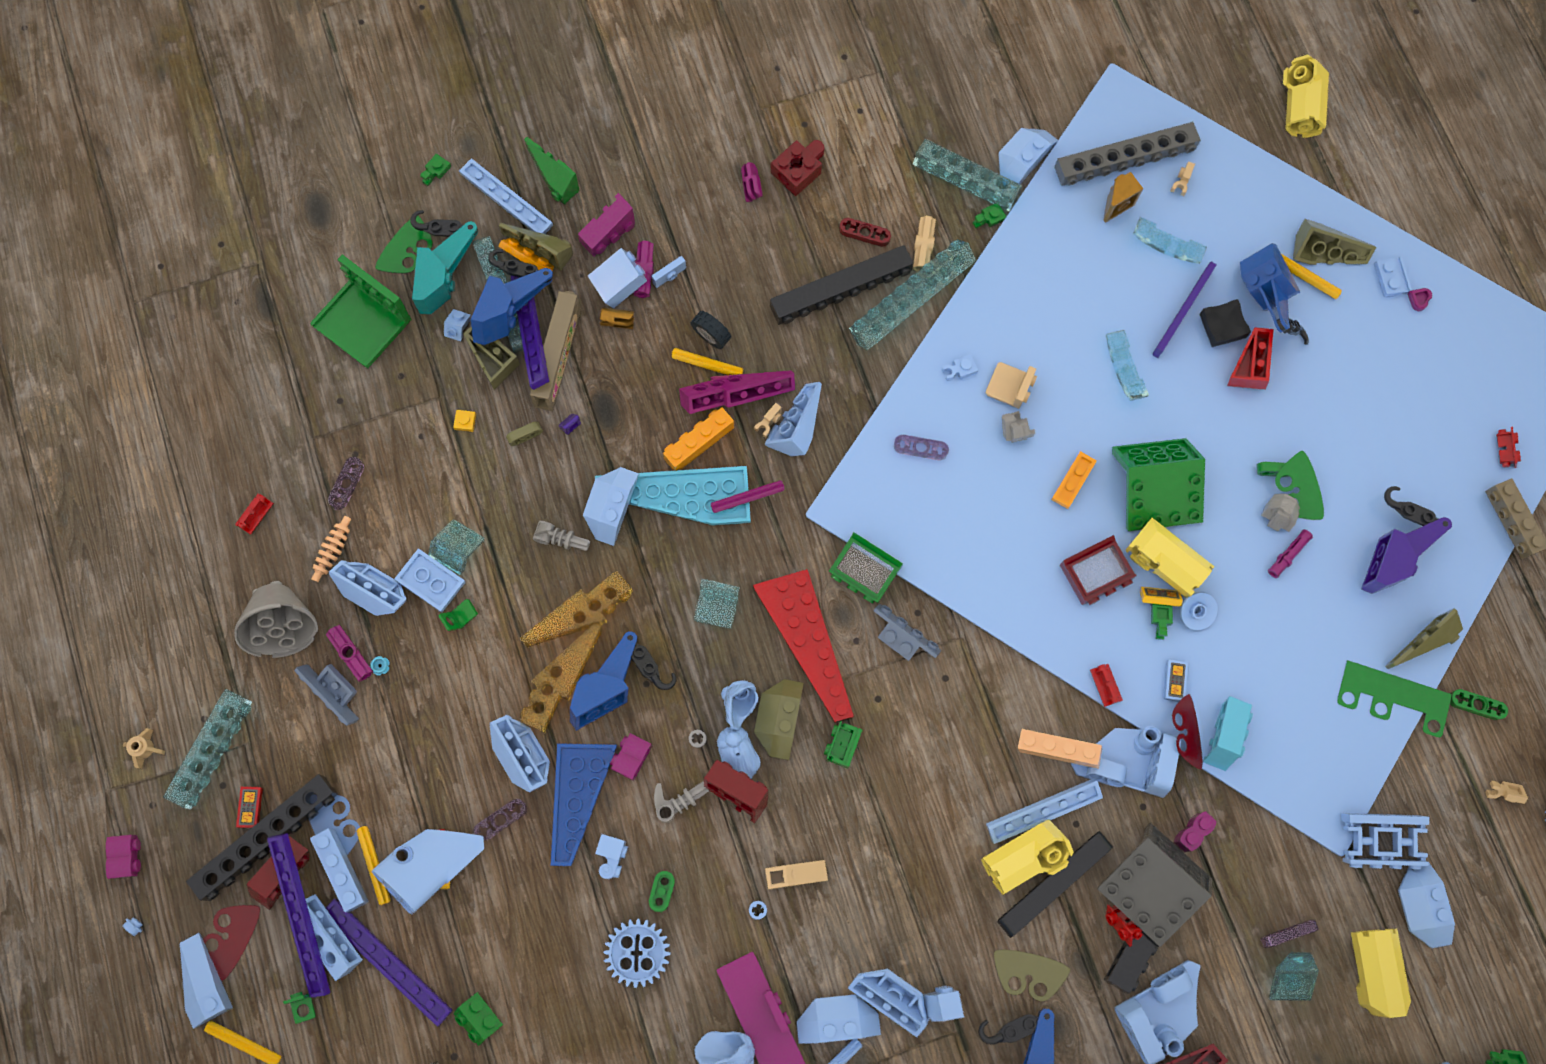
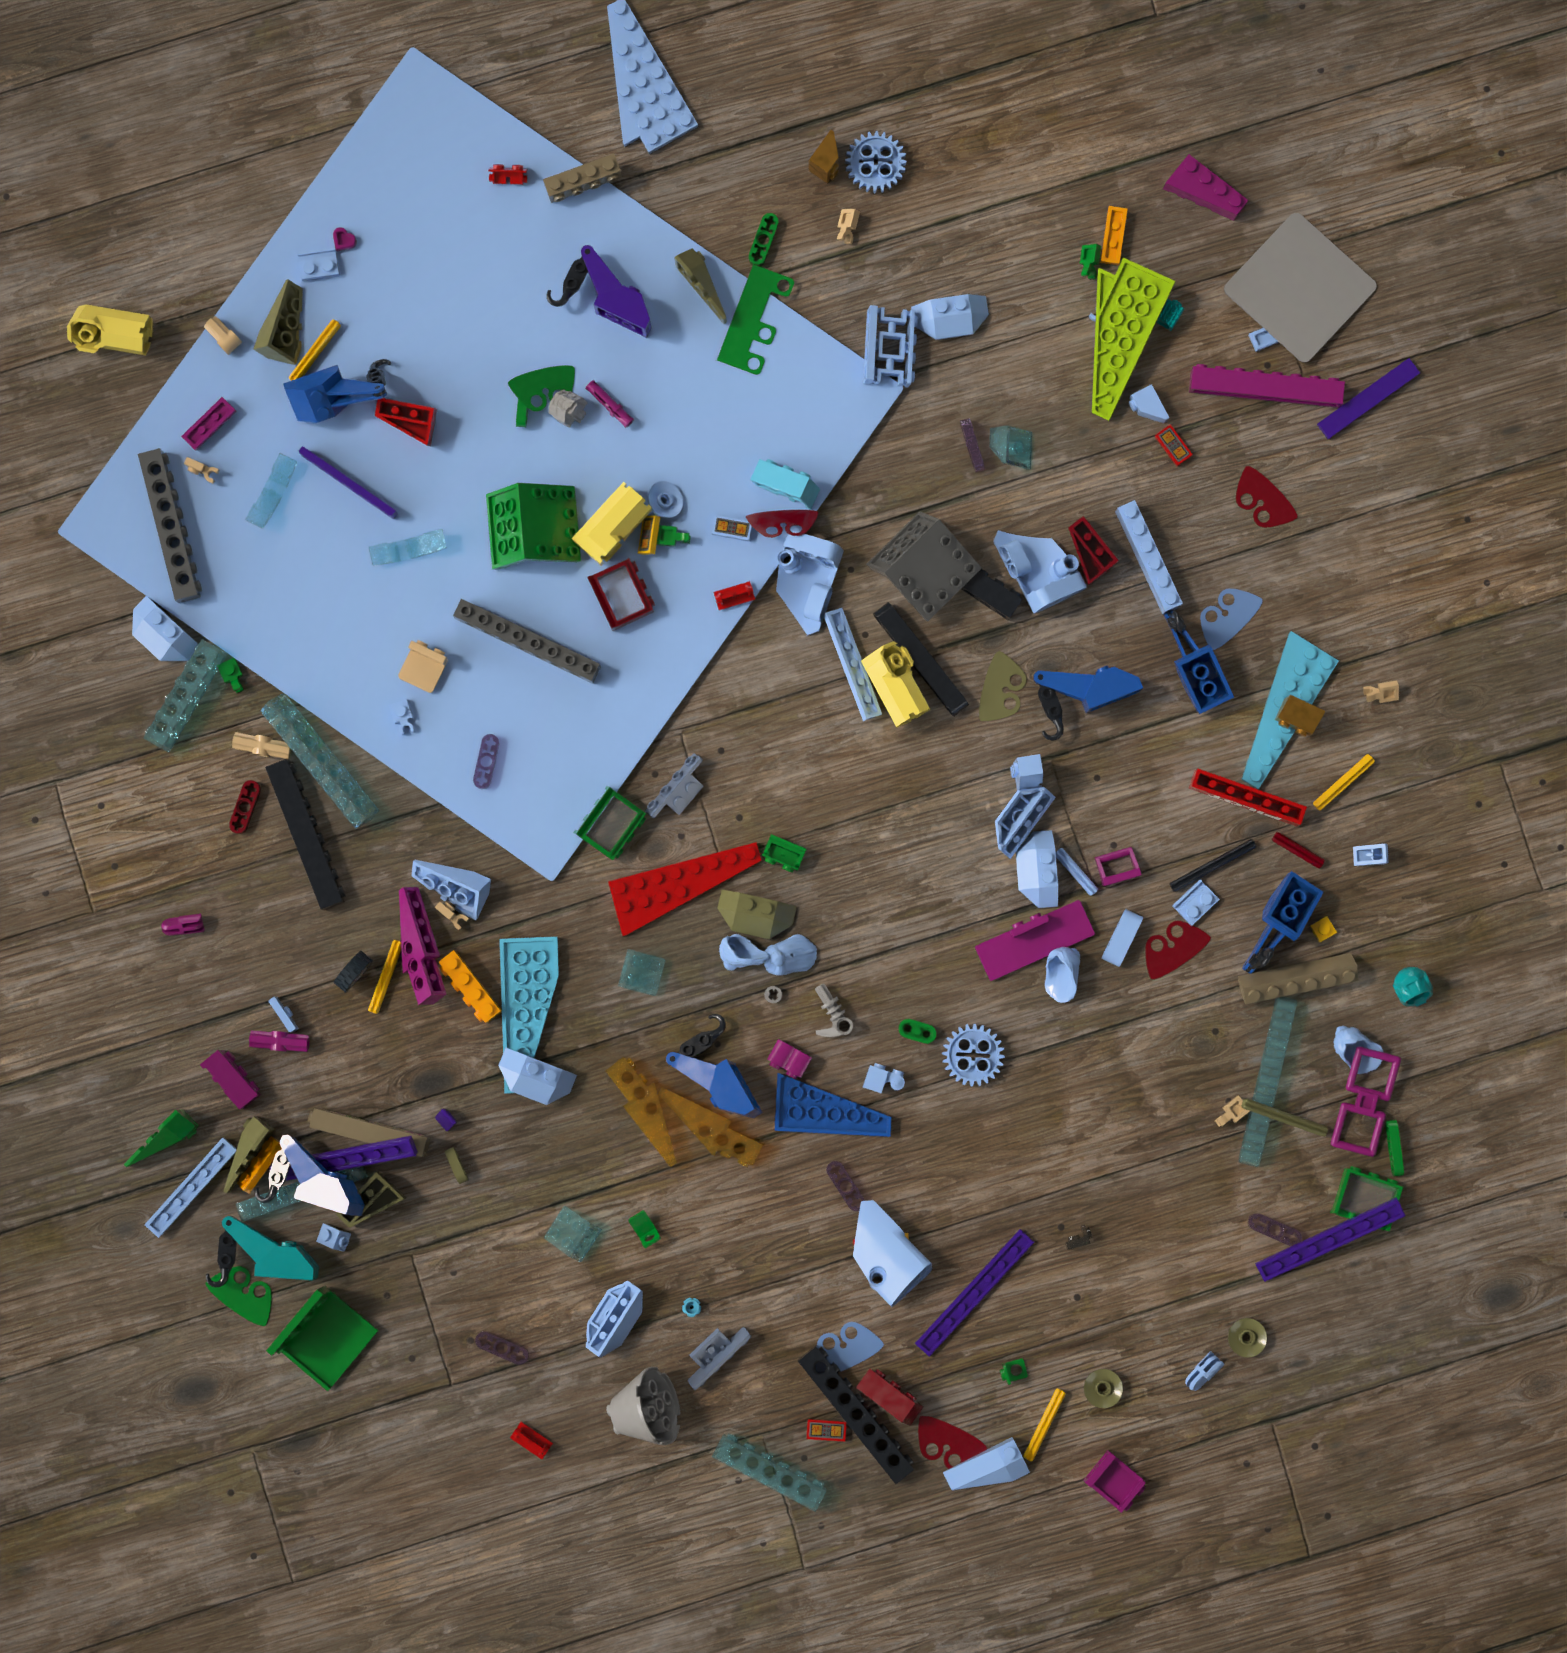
camera: 85 degrees left, 10 degrees up
magenta brick [106,835,141,879] -> none
tan brick [123,728,165,769] -> none
light blue plate [123,917,143,936] -> none
dark purple tile [267,833,331,998] -> none
light blue brick [306,894,362,981] -> none
light blue brick [310,828,369,912] -> none
light nougat piece [311,516,351,583] -> none
magenta piece [325,625,373,682] -> none
yellow axle [356,826,391,905] -> none
light blue plate [395,548,466,613] -> none
green plate [420,154,451,186] -> none
yellow plate [453,410,476,432] -> none
green bracket [453,992,503,1046] -> none
light blue wedge [489,715,550,792] -> none
light grey piece [533,521,590,551] -> none
light blue brick [588,248,647,308] -> none
pearl gold arm [600,307,634,329] -> none
dark red wedge [704,760,768,824] -> none
magenta axle [711,480,784,513] -> none
light blue bush [749,901,767,920] -> none
tan slope [765,860,828,890] -> none
dark red brick [771,140,825,196] -> none
light grey hair [1002,411,1035,443] -> none
light nougat brick [1018,729,1103,769] -> none
light orange plate [1051,451,1097,509] -> none
pearl gold slope [1103,172,1143,223] -> none
red hinge [1105,904,1143,947] -> none
magenta brick [1174,811,1217,852] -> none
black brick [1199,299,1251,347] -> none
light yellow brick [1351,929,1411,1018] -> none
none -> magenta plate [181,397,237,451]
none -> tan piece [204,316,242,355]
none -> dark grey brick [453,599,601,684]

